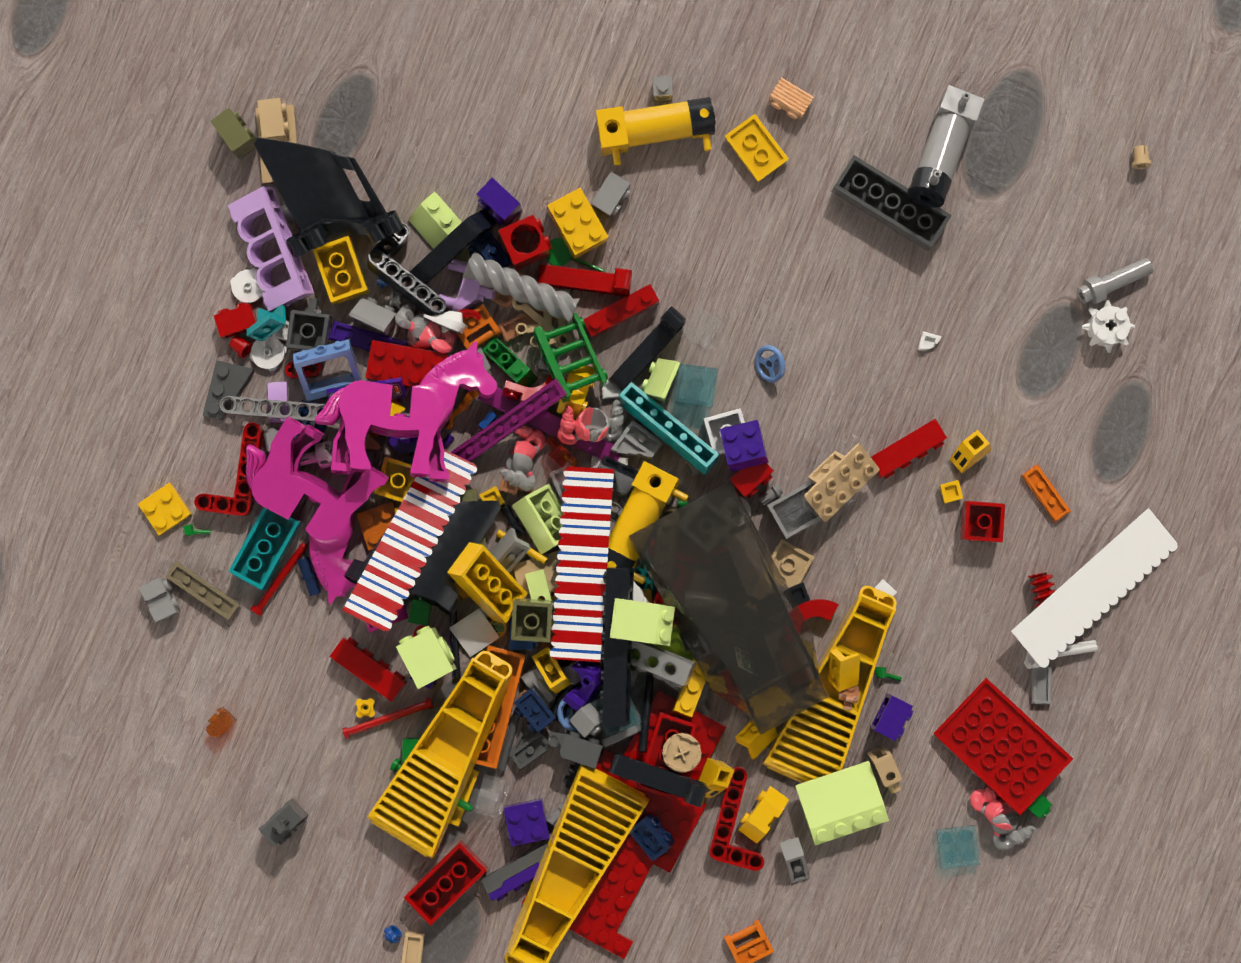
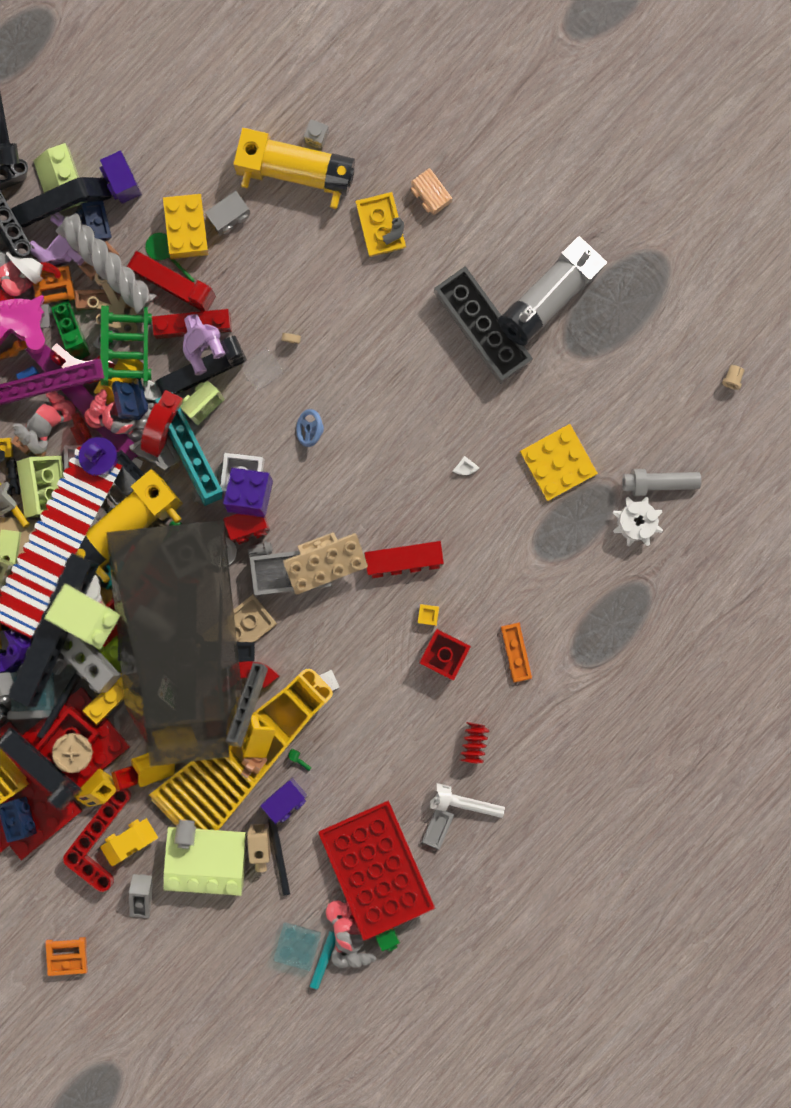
camera: 20 degrees right, 0 degrees up
red brick [498,214,552,270] -> none
clear light blue brick [674,363,718,409] -> none
yellow slope [950,430,992,474] -> none
white sticker [1011,508,1178,668] -> none
none -> dark purple tile [78,437,118,476]
none -> dark blue bracket [111,378,148,420]
none -> red tile [111,766,138,791]
none -> red arch [141,390,183,457]
none -> light grey brick [174,820,196,849]
none -> lavender connector [183,314,226,375]
none -> dark grey piece [226,663,268,747]
none -> black bar [268,818,291,896]
none -> tan tile [281,333,301,344]
none -> teal piece [309,931,336,990]
none -> dark grey arm [382,218,404,245]
none -> yellow plate [520,424,598,501]

